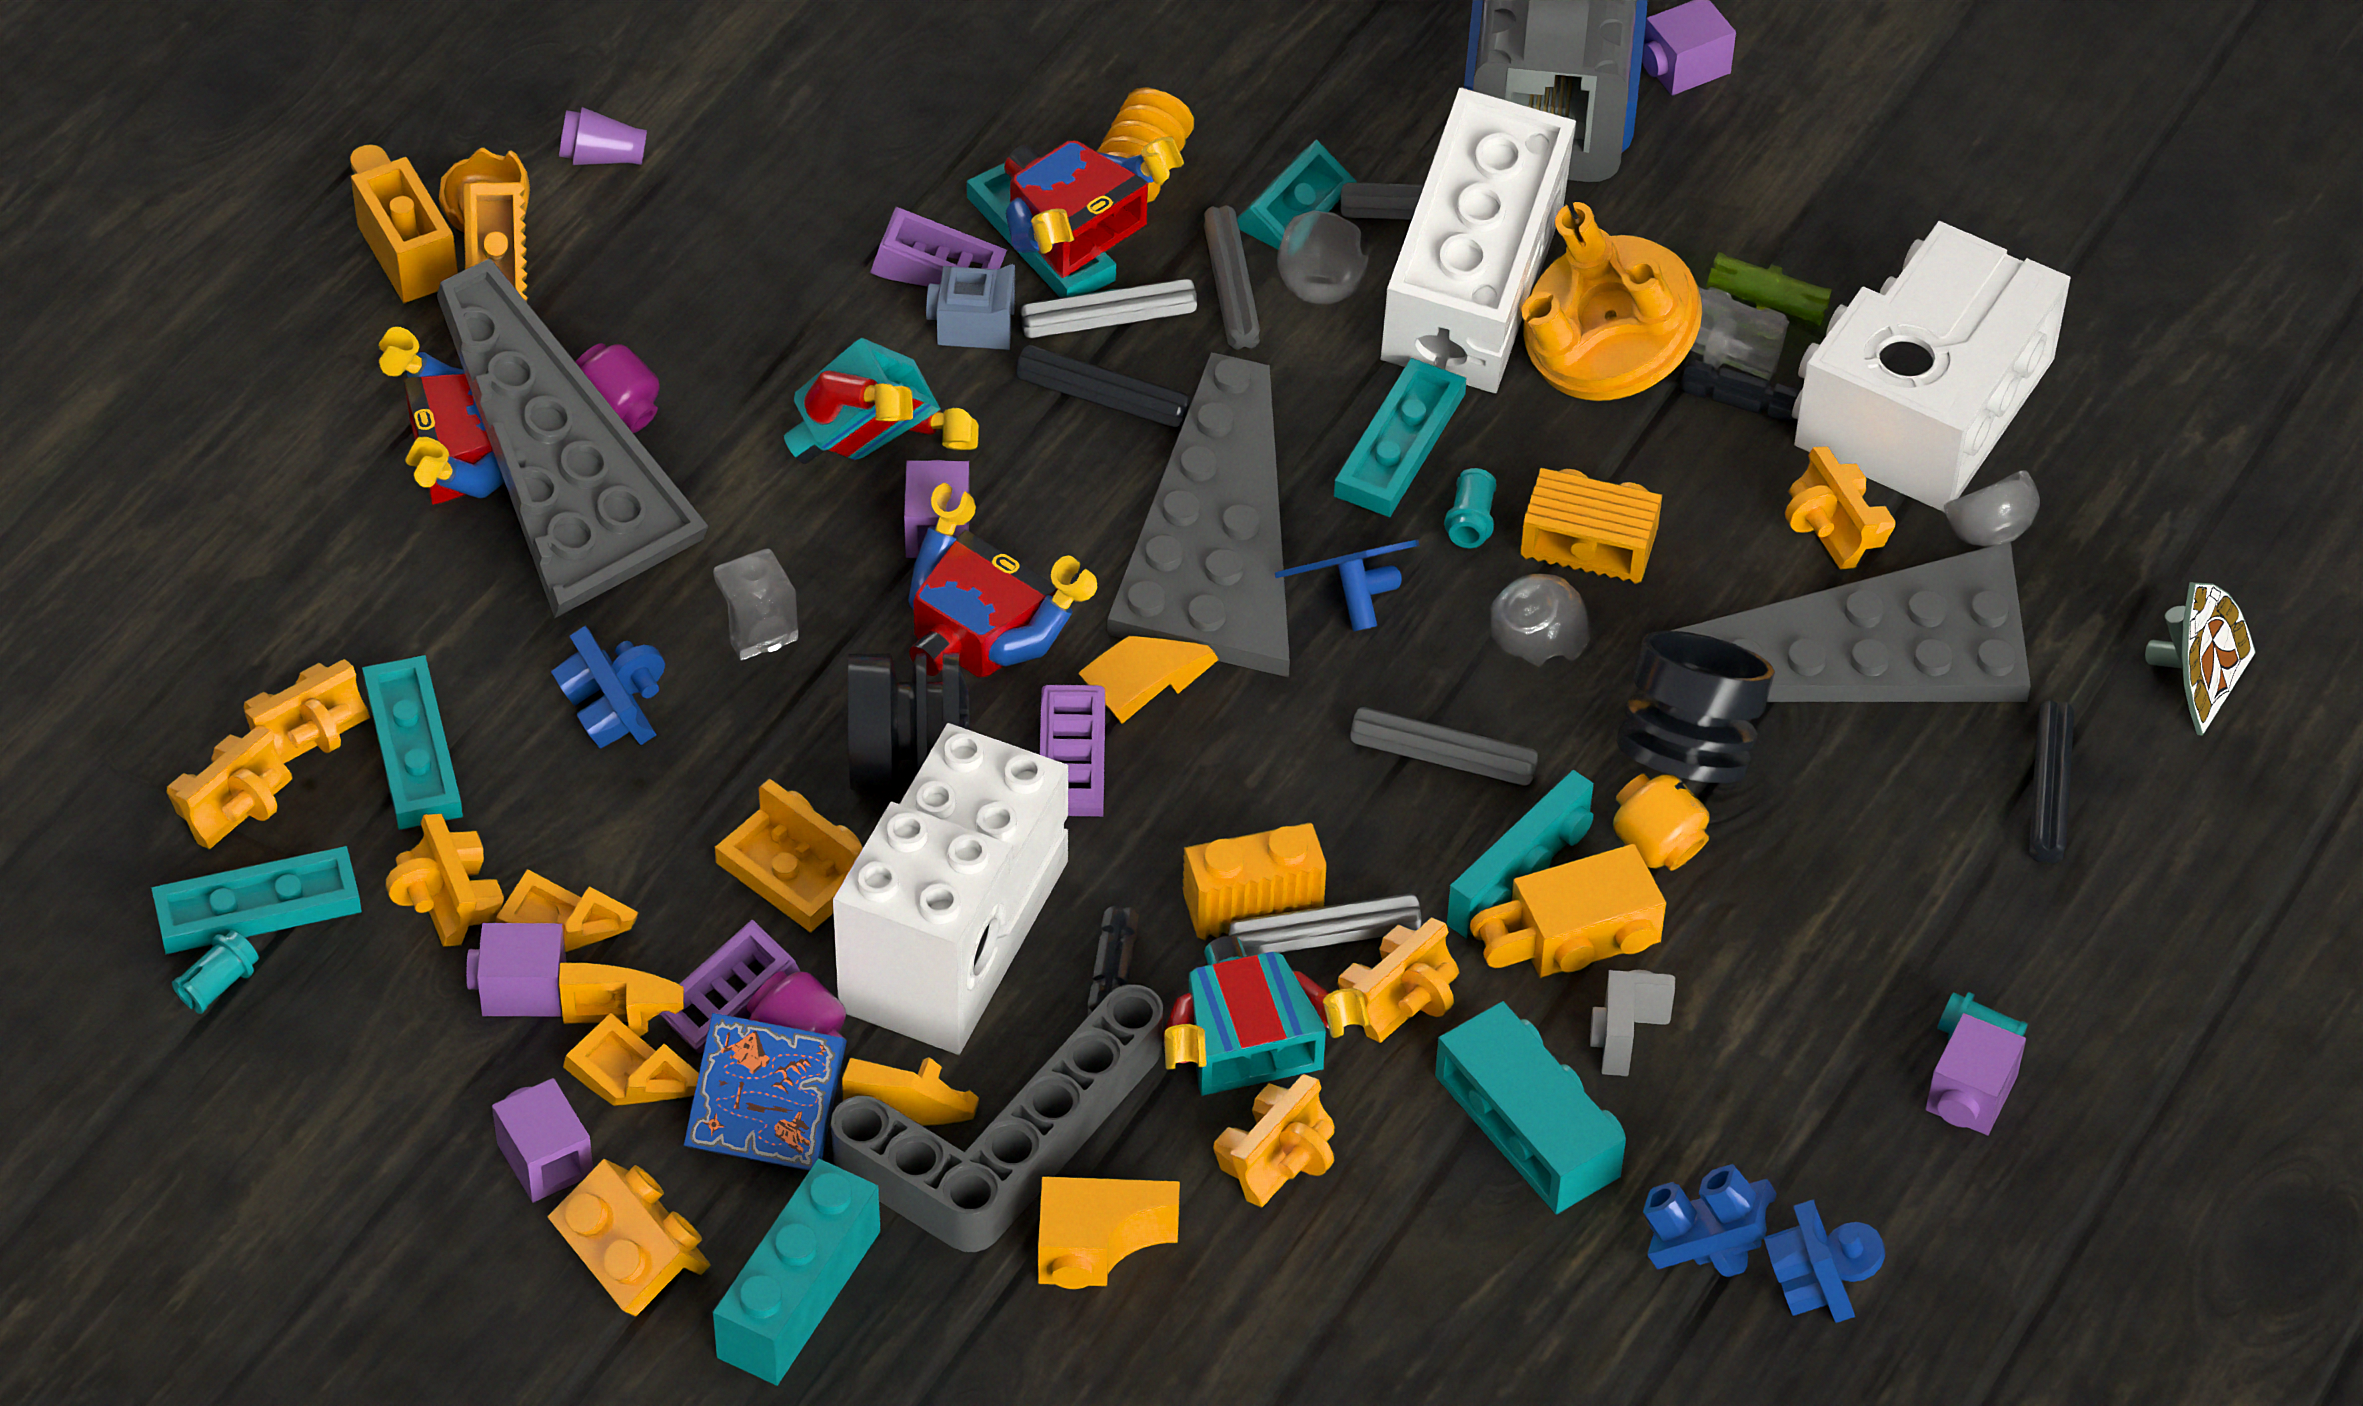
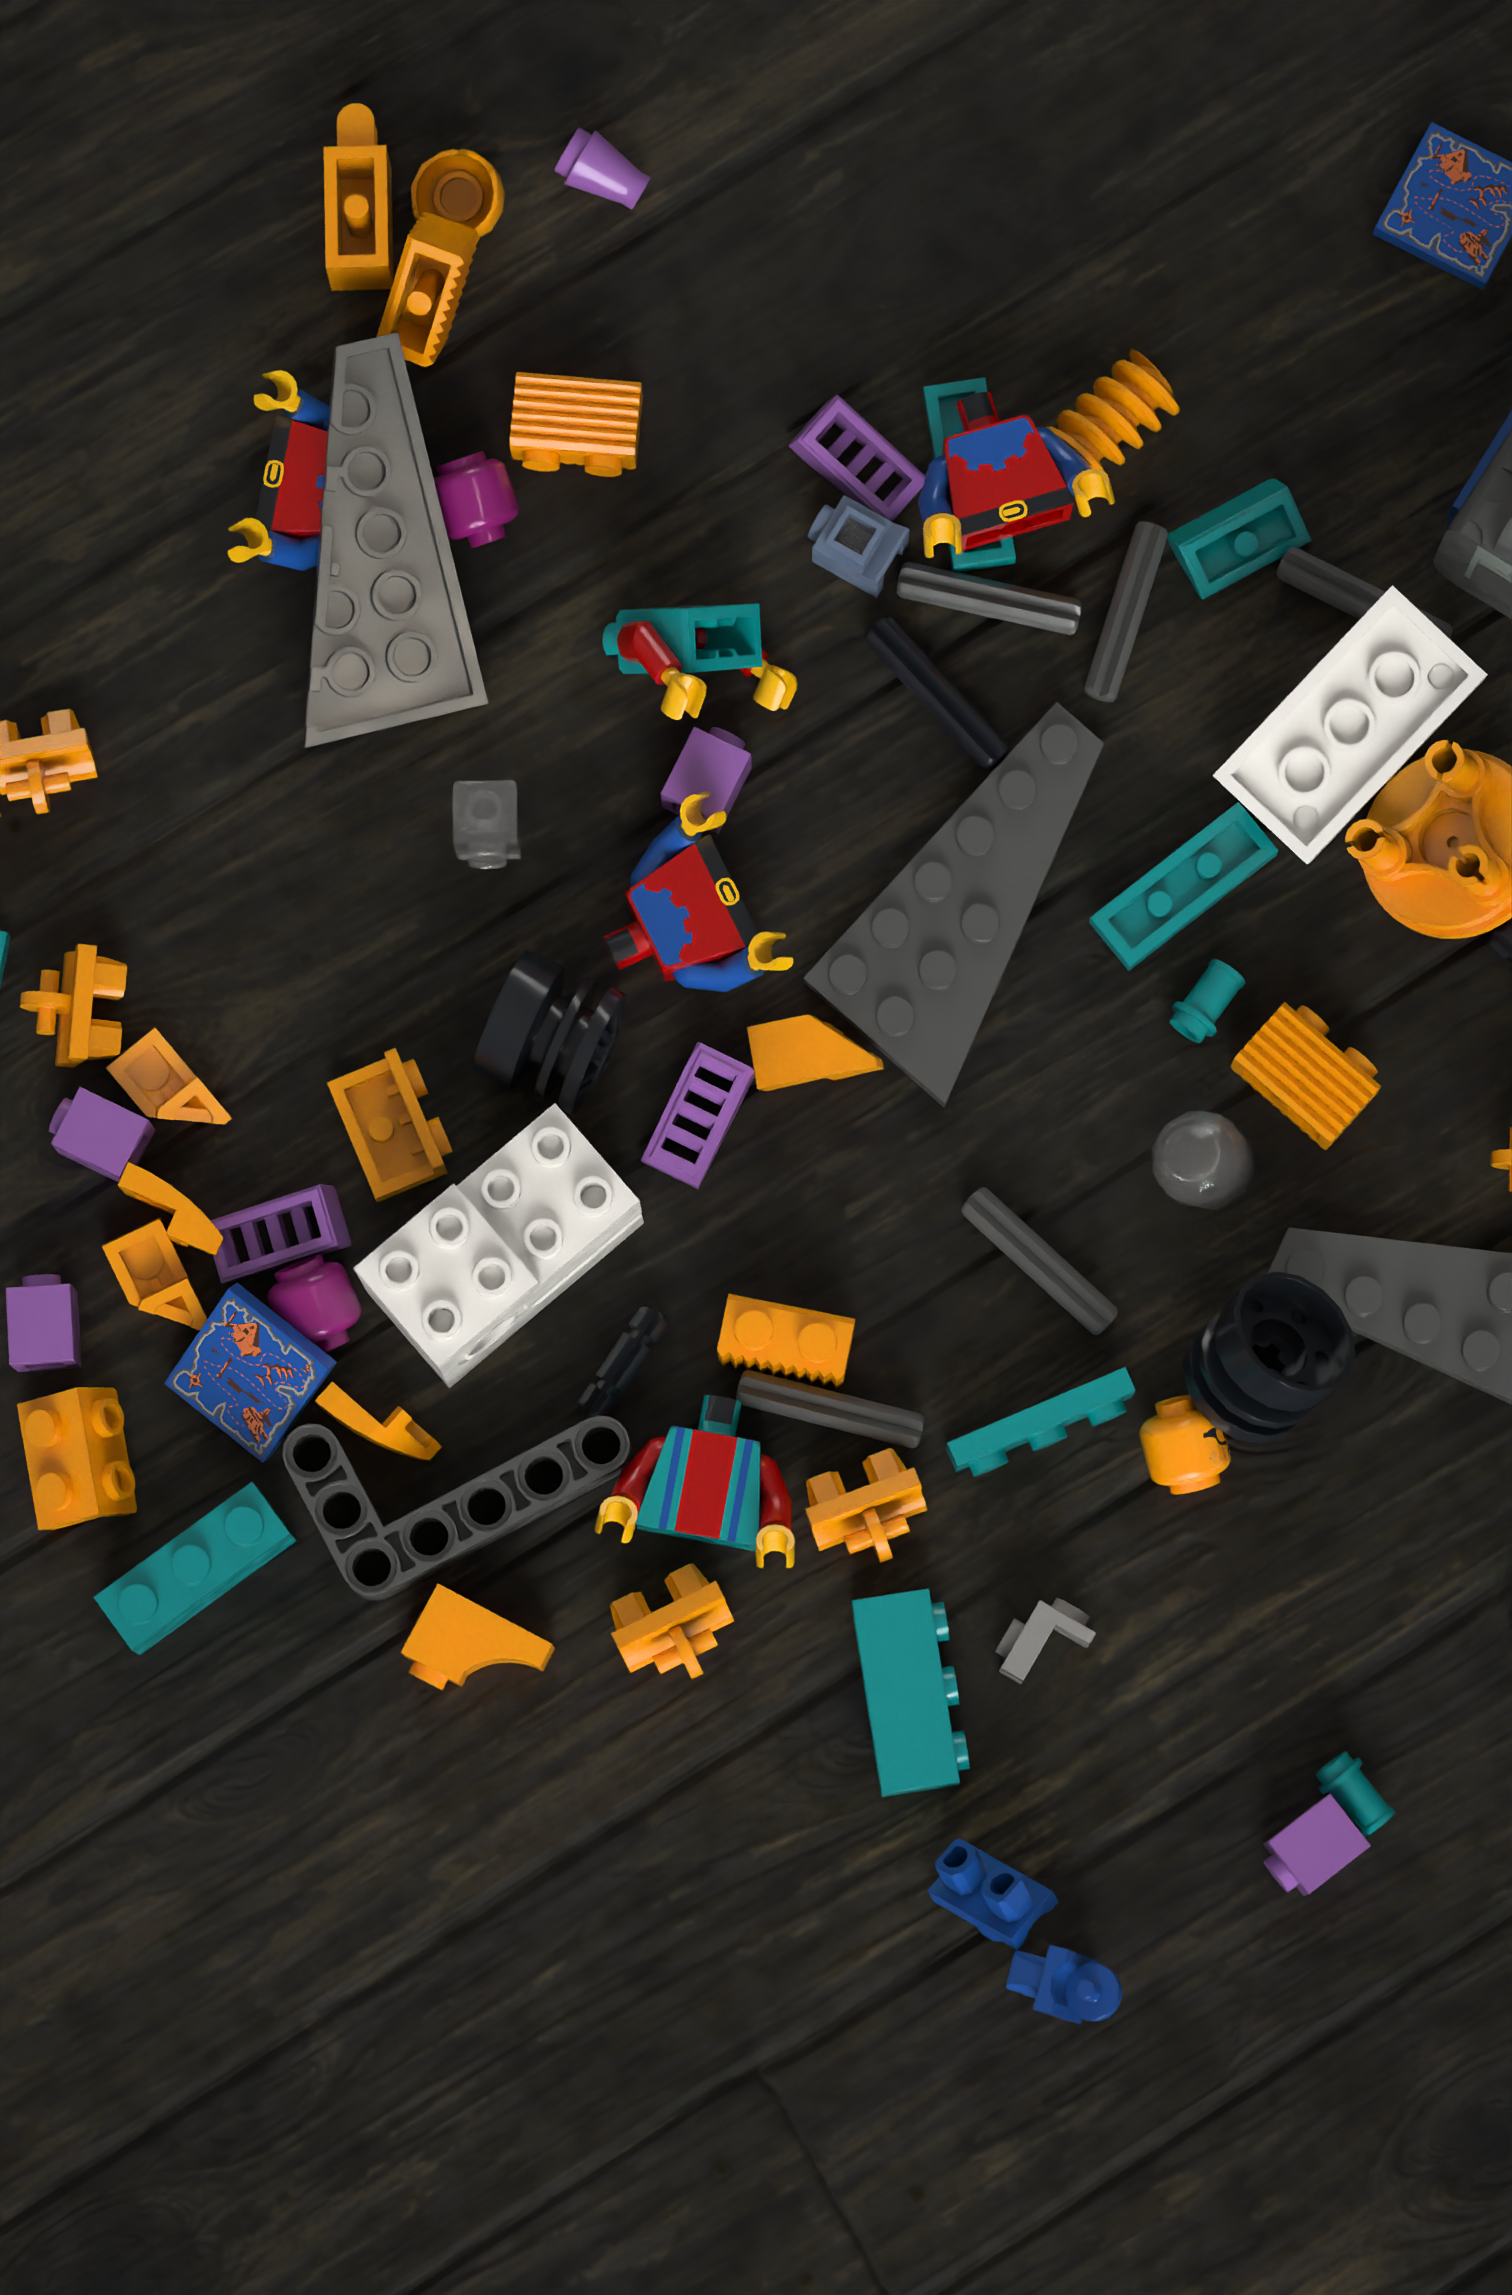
camera: 30 degrees right, 30 degrees up
teal plate [362,655,463,830] -> none
blue hips [551,625,665,749] -> none
blue shield [1274,540,1420,631] -> none
clear hair [1277,211,1369,304] -> none
light orange brick [1469,843,1666,978] -> none
none -> light orange brick [509,372,643,477]

